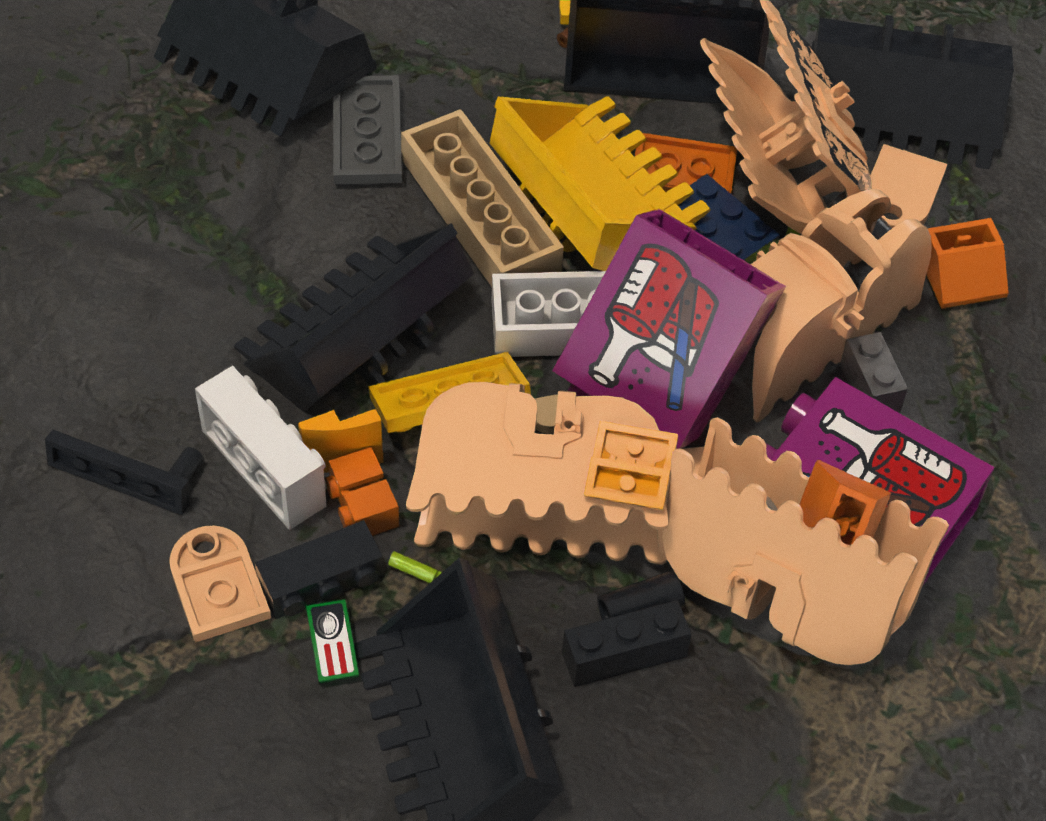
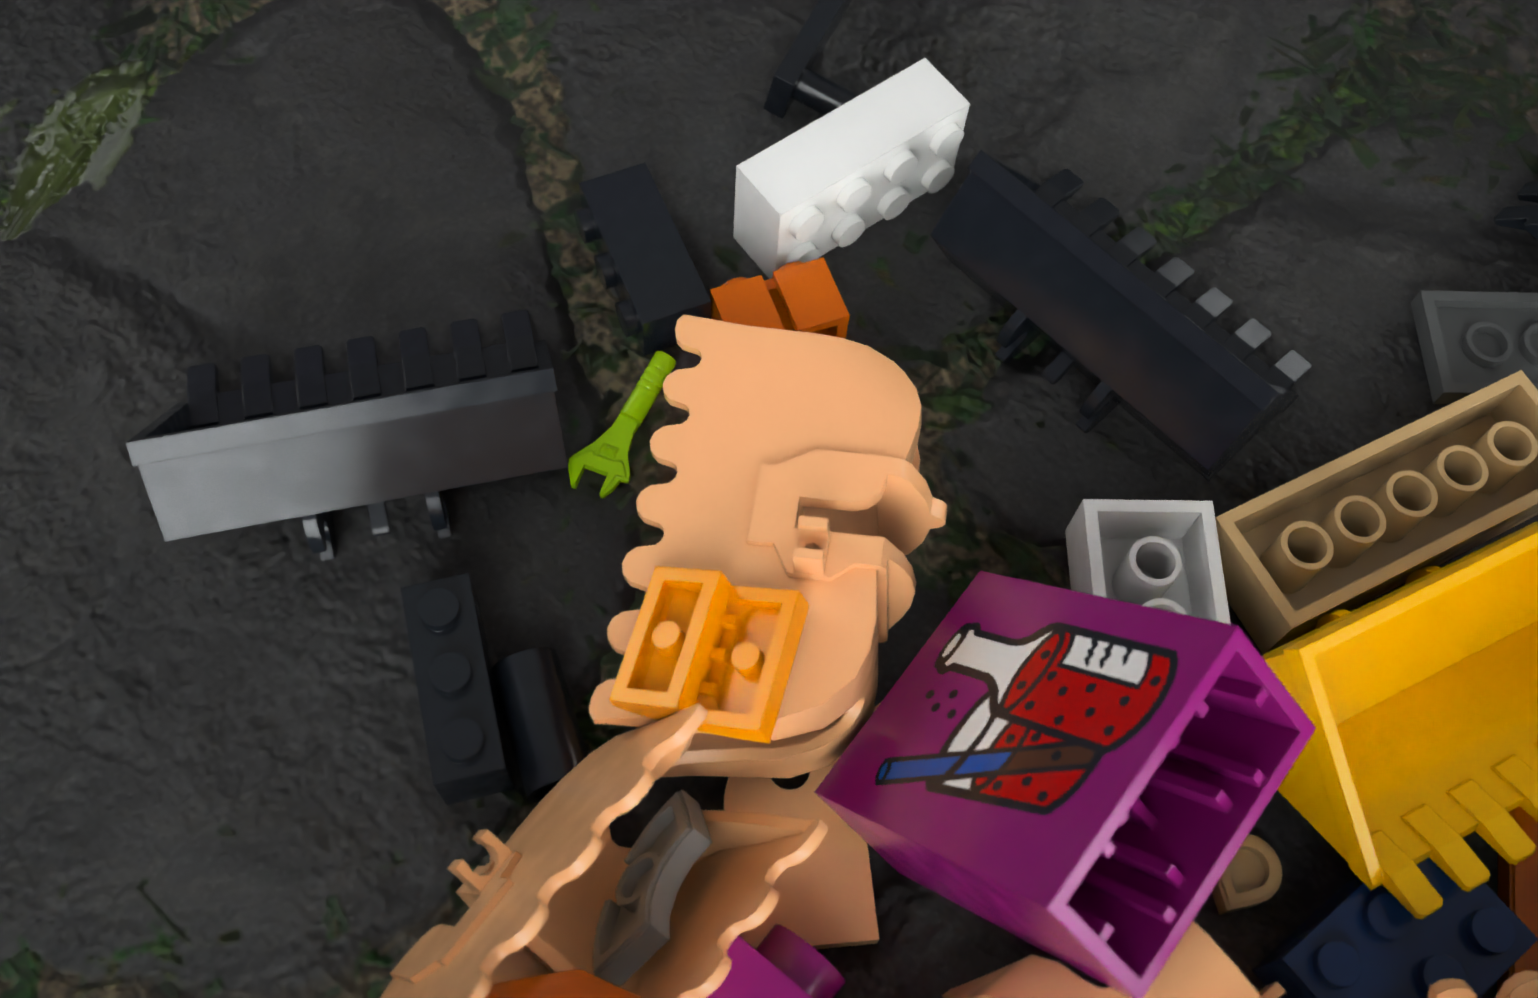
camera: 90 degrees right, 10 degrees up
light nougat tile [170,526,271,643] -> none
light orange slope [298,409,383,473] -> none
slope [306,599,359,683] -> none
yellow plate [368,352,531,433] -> none
tan tile [534,394,558,434] -> none

